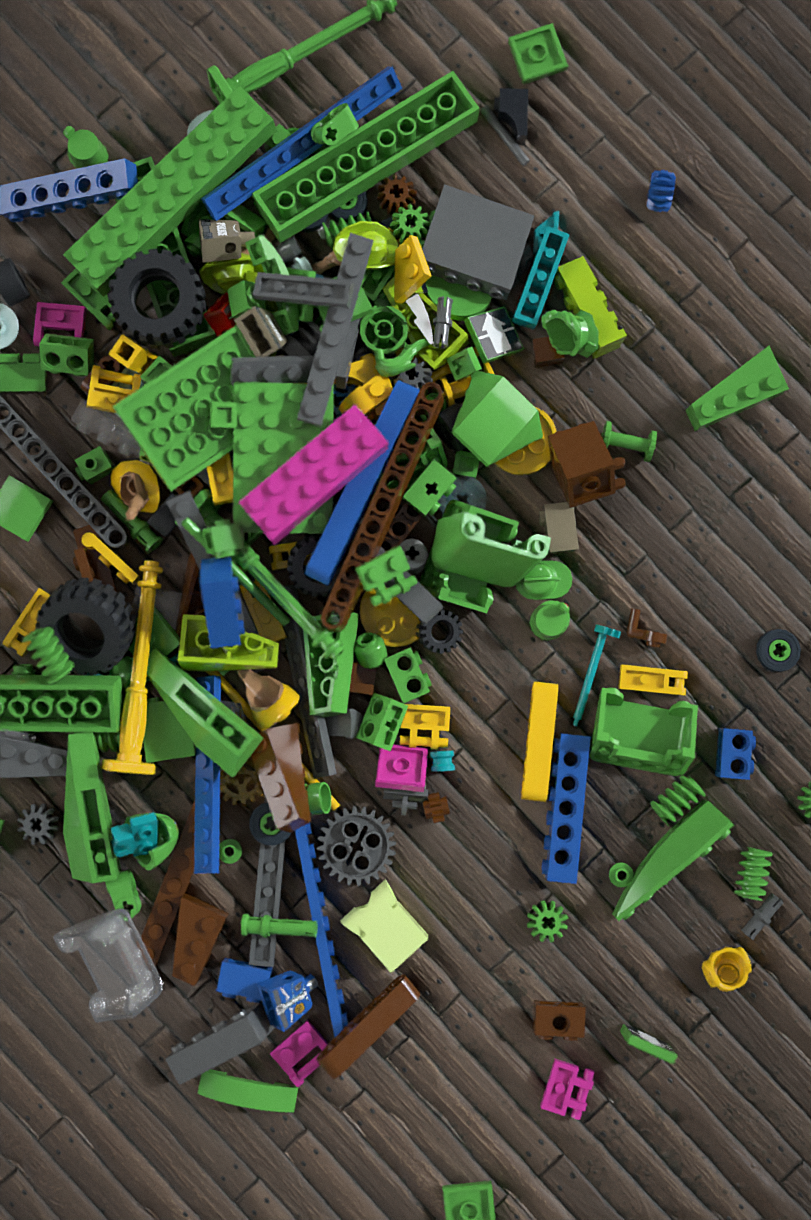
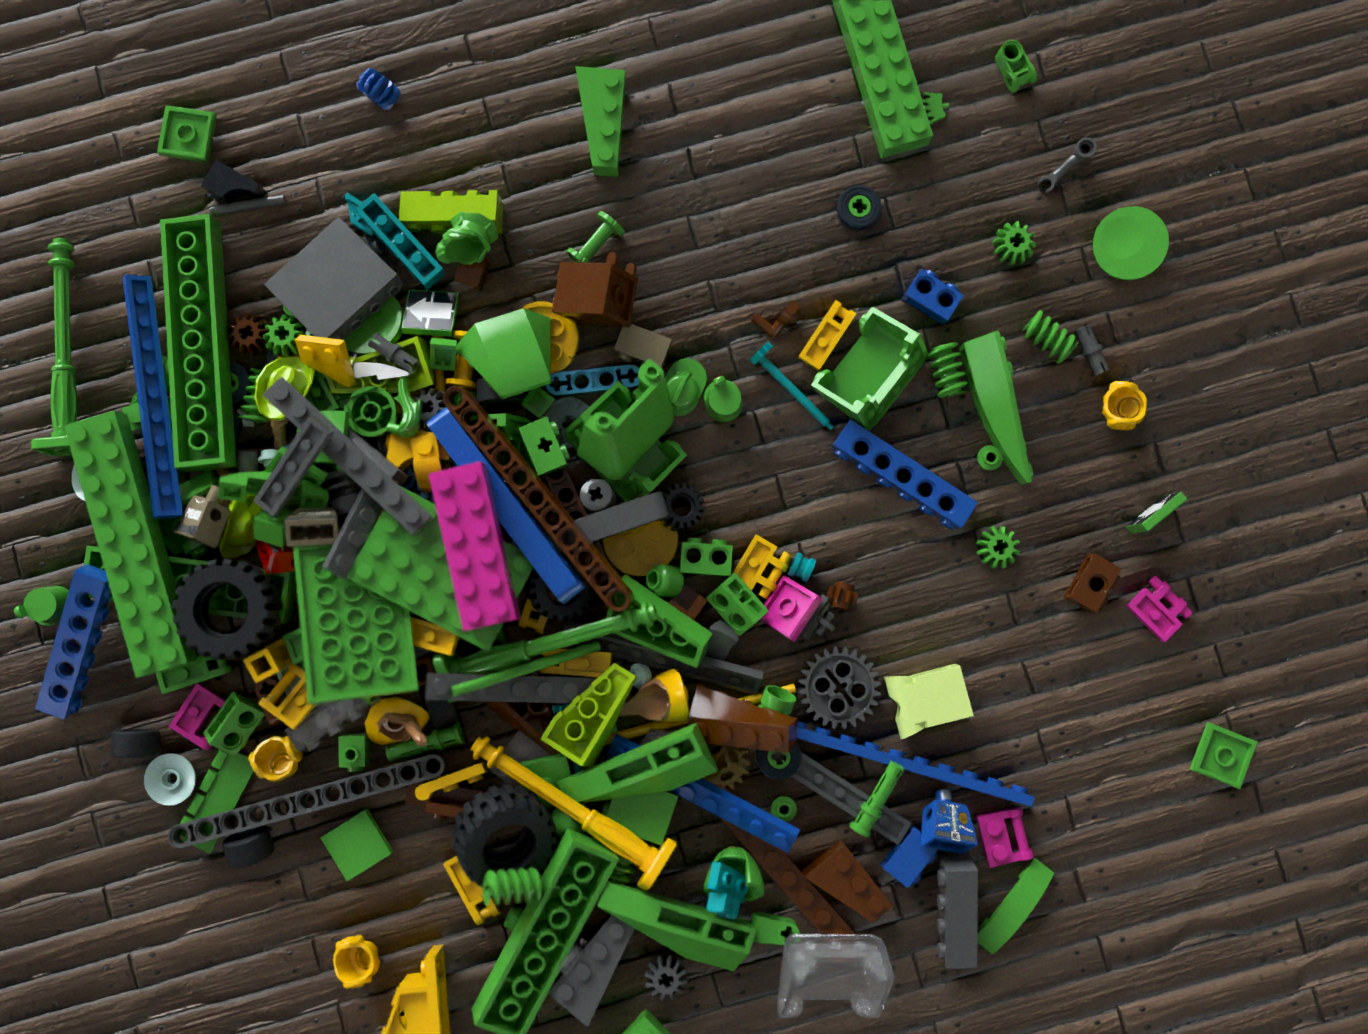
camera: 60 degrees left, 0 degrees up
blue wedge [201,556,245,648] -> none
bright green brick [202,520,244,558] -> none
bright green plate [210,402,237,428] -> none
bright green piece [311,103,359,145] -> none
reddish brown beam [316,974,420,1079] -> none
bright green plate [355,546,417,606] -> none
yellow beam [521,681,558,802] -> none
none -> yellow hair [248,735,303,782]
none -> dark azure beam [545,365,640,397]
none -> light aqua plate [630,663,652,689]

